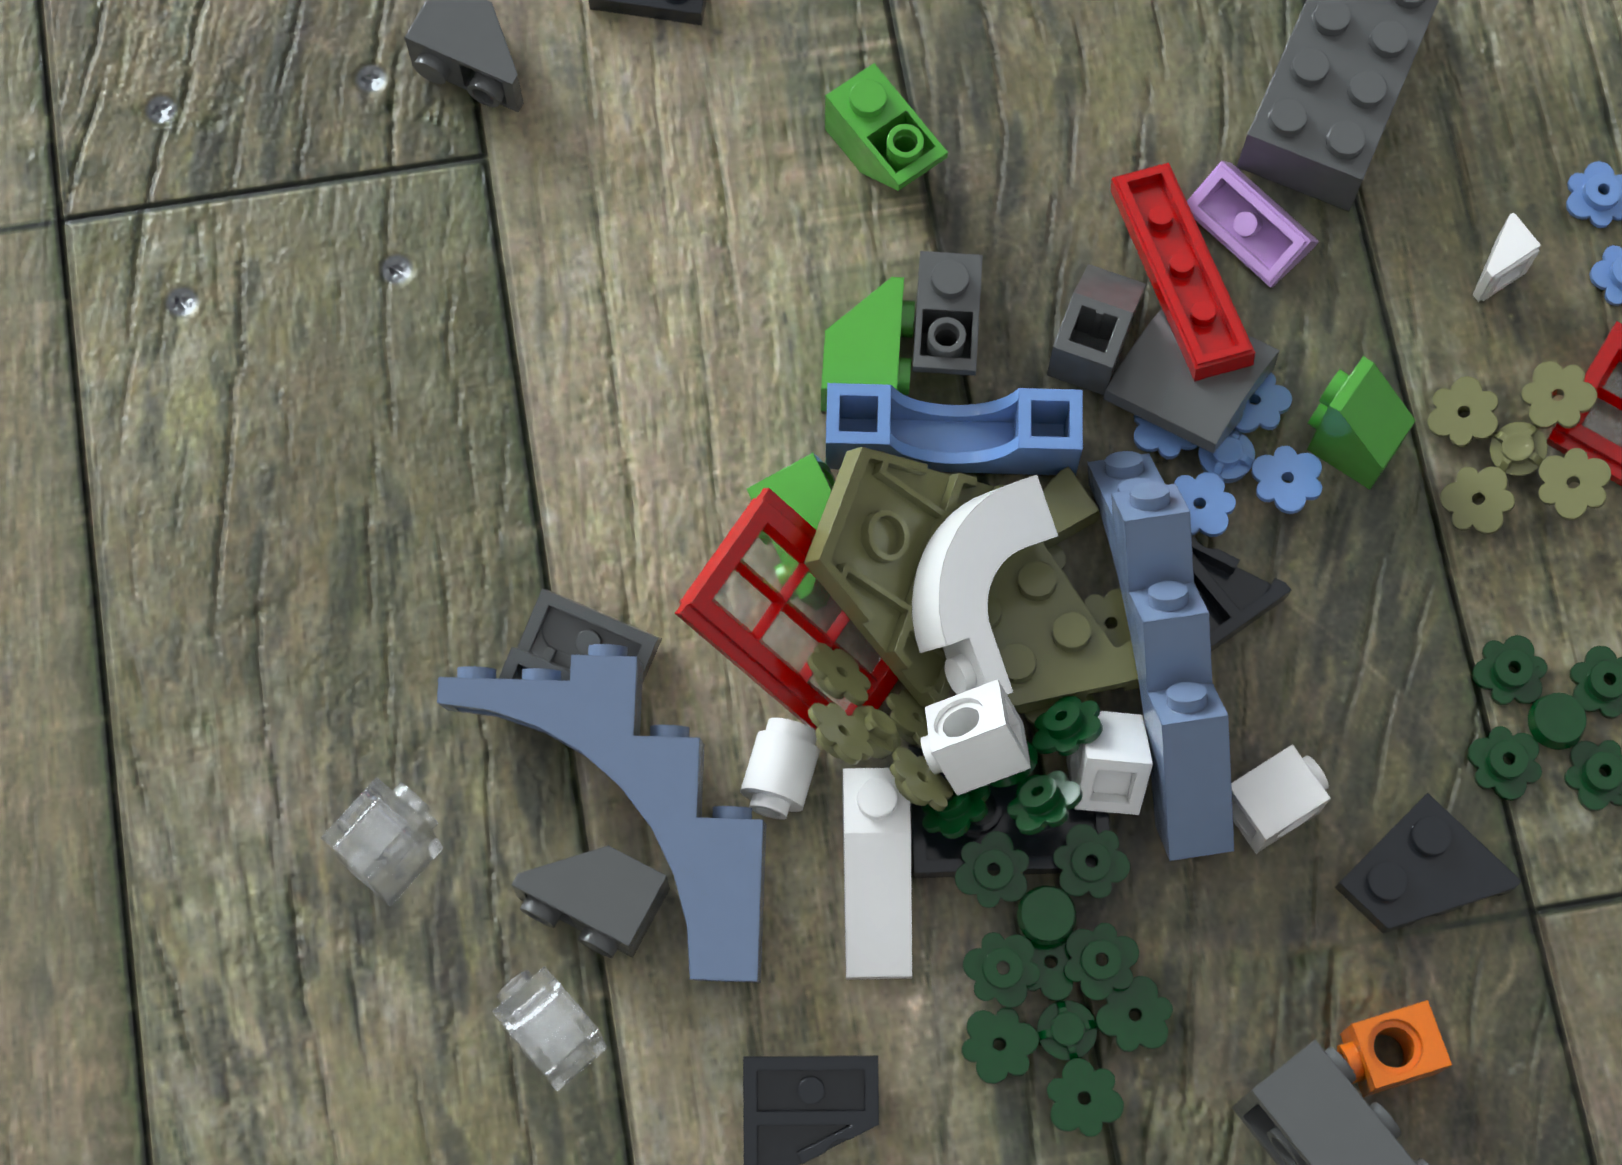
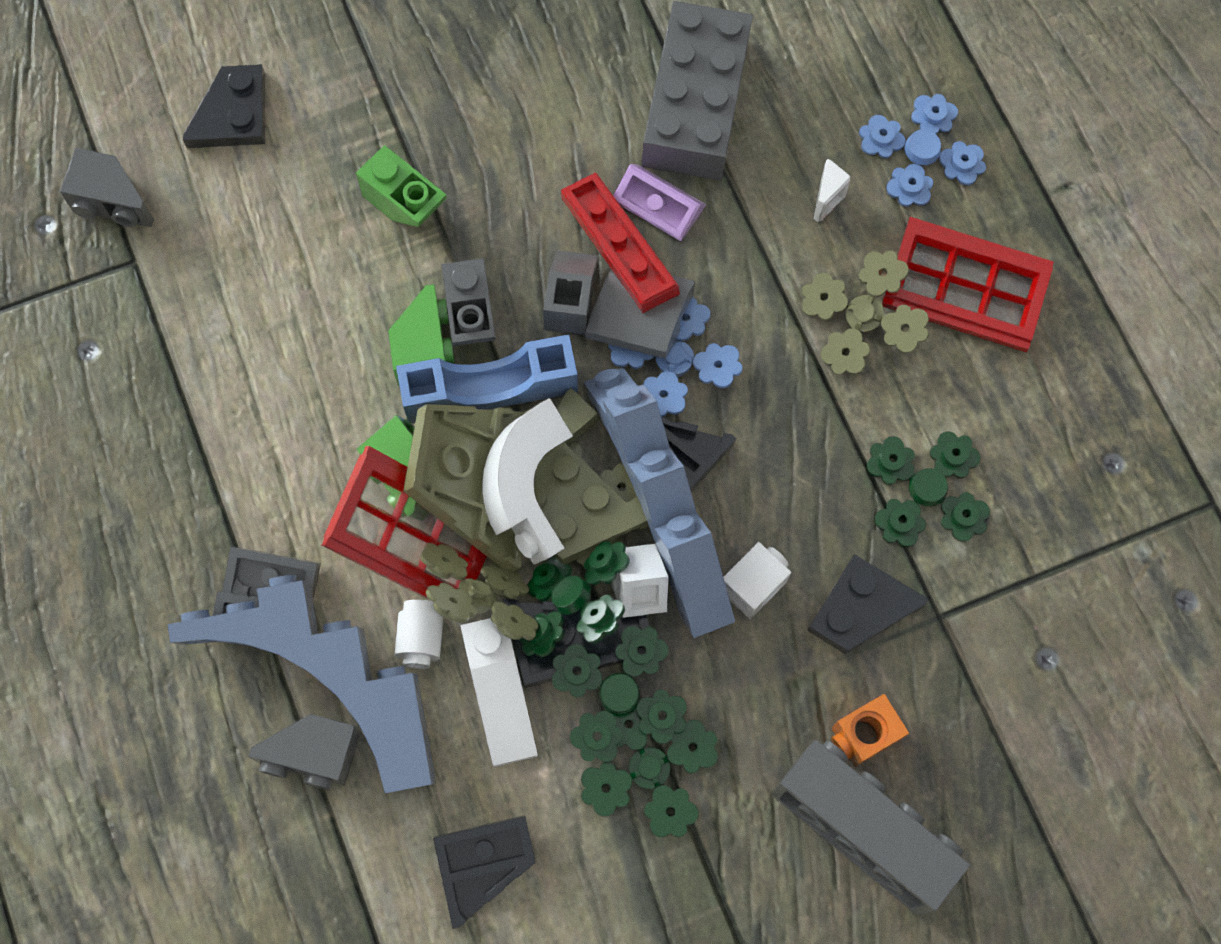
camera: 15 degrees left, 0 degrees up
clear brick [321,777,443,907] -> none
clear brick [492,966,607,1092] -> none
white brick [921,679,1031,796] -> none
bright green slope [1307,356,1416,490] -> none

